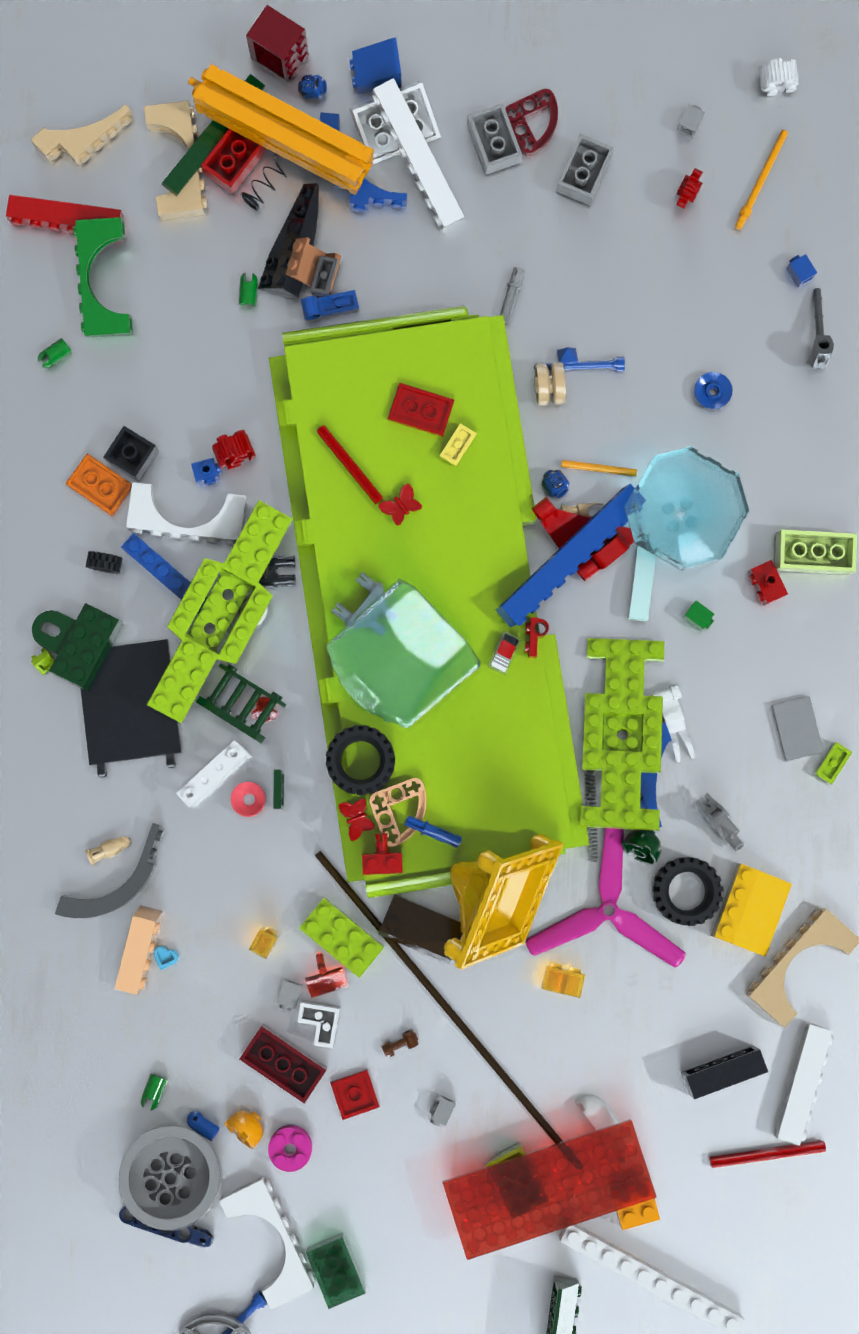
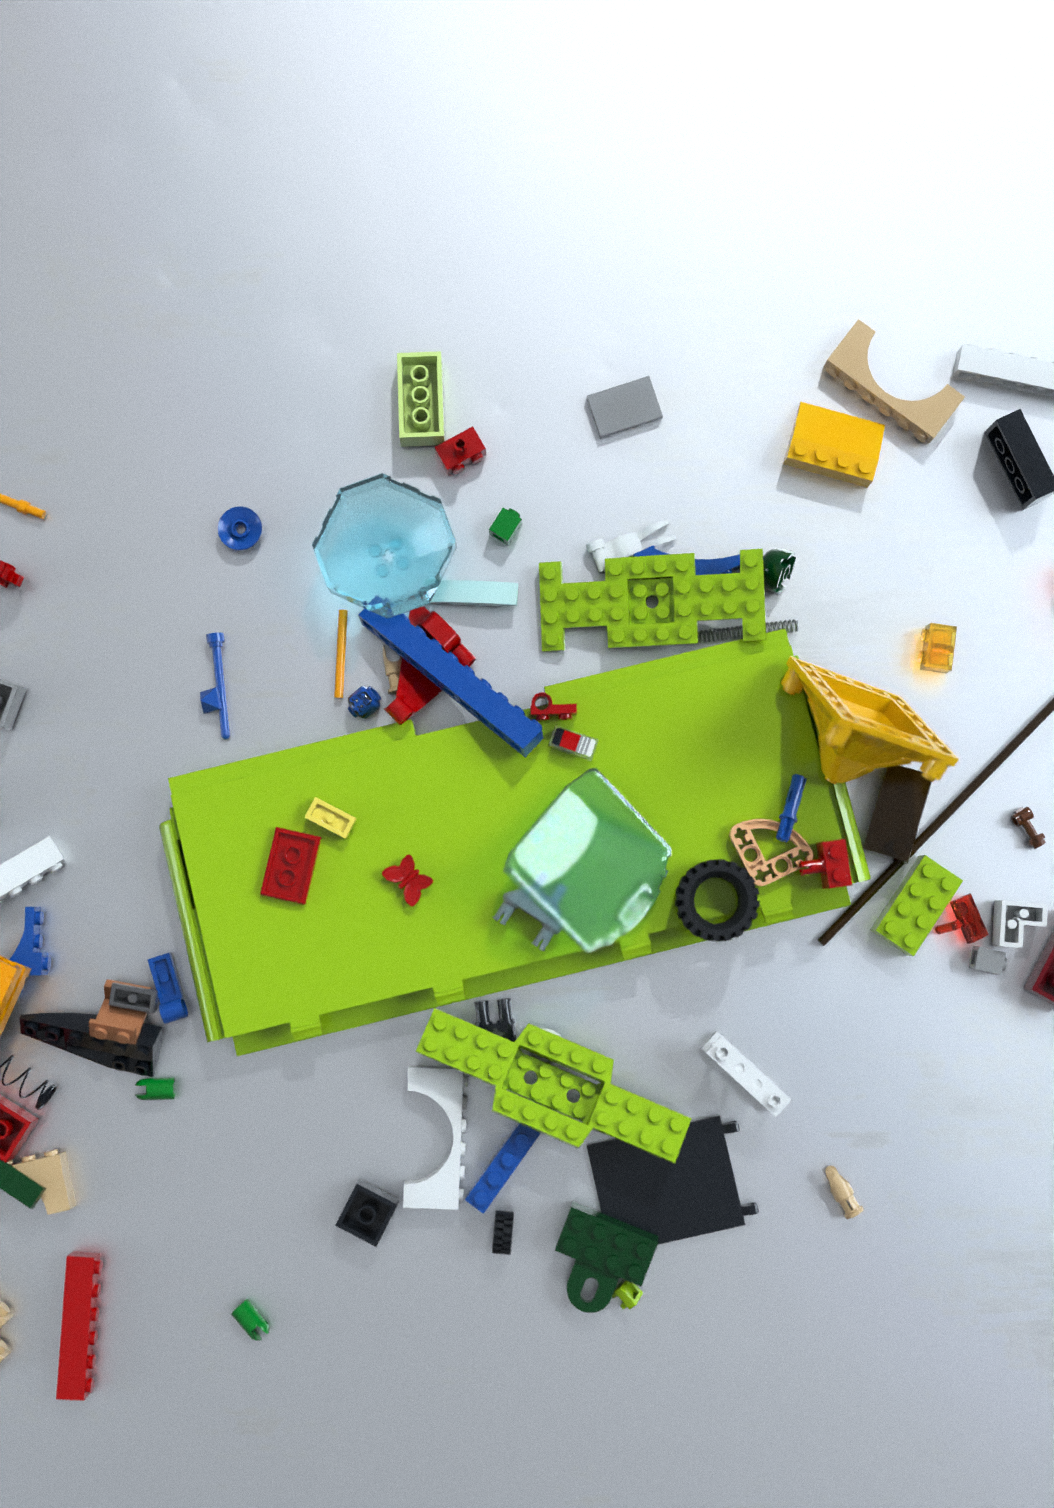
camera: 90 degrees left, 0 degrees up
dark grey arch [55,823,164,918] -> none
orange tile [65,453,132,517] -> none
green arch [73,217,133,338] -> none
light nougat wedge [115,905,163,995] -> none
medium azure tile [153,946,179,970] -> none
blue brick [191,458,222,486] -> none
dark green fence [196,663,286,744] -> none
red brick [212,430,256,470] -> none
coral piece [230,782,266,817] -> none
clear yellow brick [249,926,280,959] -> none
clear red piece [251,697,278,722] -> none
dark green tile [273,770,284,810] -> none
red axle [317,425,383,504] -> none
red piece [338,799,375,842] -> none
light grey axle [500,267,525,324] -> none
dark pink piece [526,828,686,968] -> none
tan wheel [534,362,565,406] -> none
black tyre [652,857,724,926] -> none
light grey connector [695,793,744,852] -> none
blue brick [786,254,817,287] -> none
dark grey piece [807,288,834,369] -> none
lime plate [815,742,852,785] -> none

